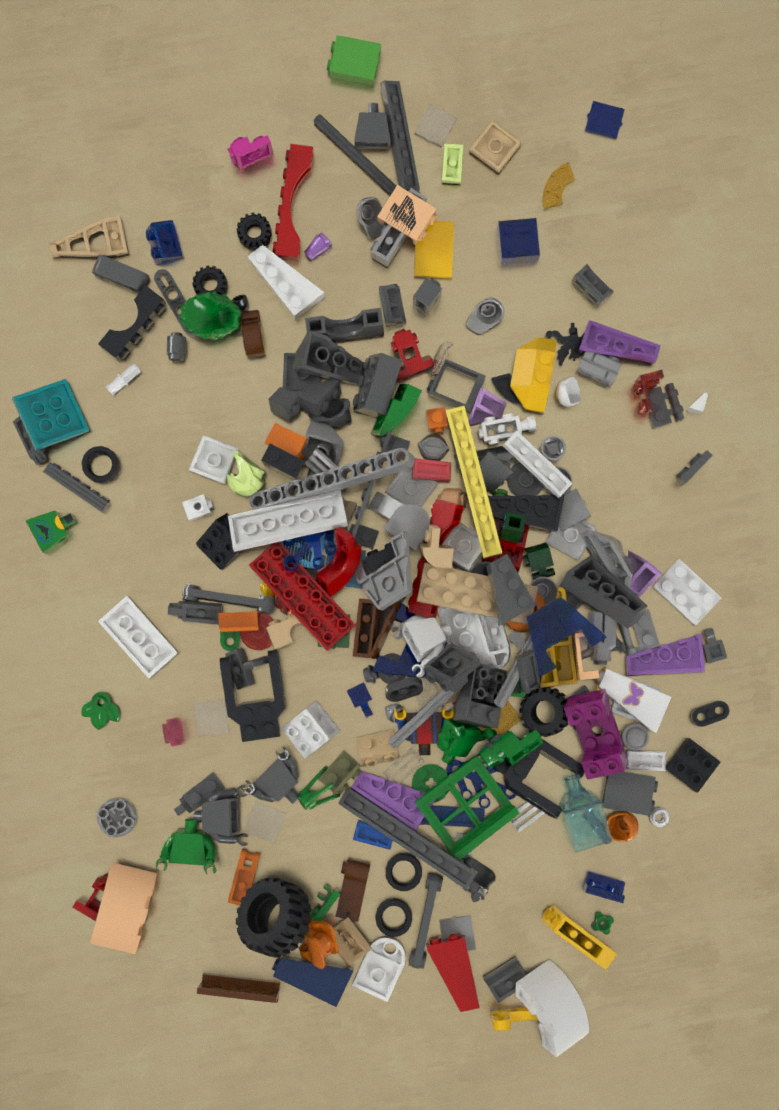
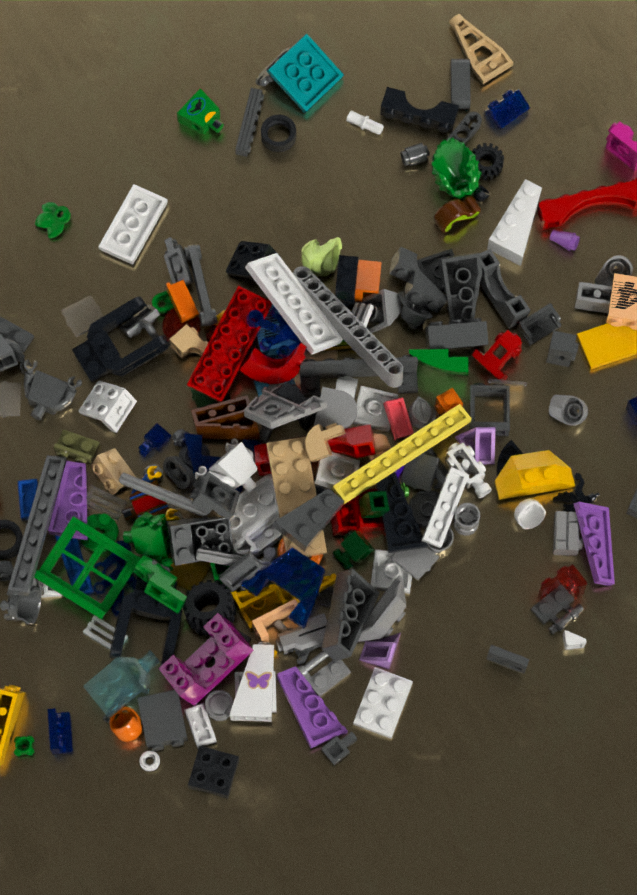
camera: 65 degrees right, 15 degrees down
clear pink brick [162,718,187,746] -> none
white brick [182,494,214,522] -> none
white plate [189,435,239,484] -> none
black tyre [236,212,271,250] -> none
green plant [297,766,340,810] -> none
light grey hat [530,577,558,605] -> none
black plate [691,701,730,727] -> none

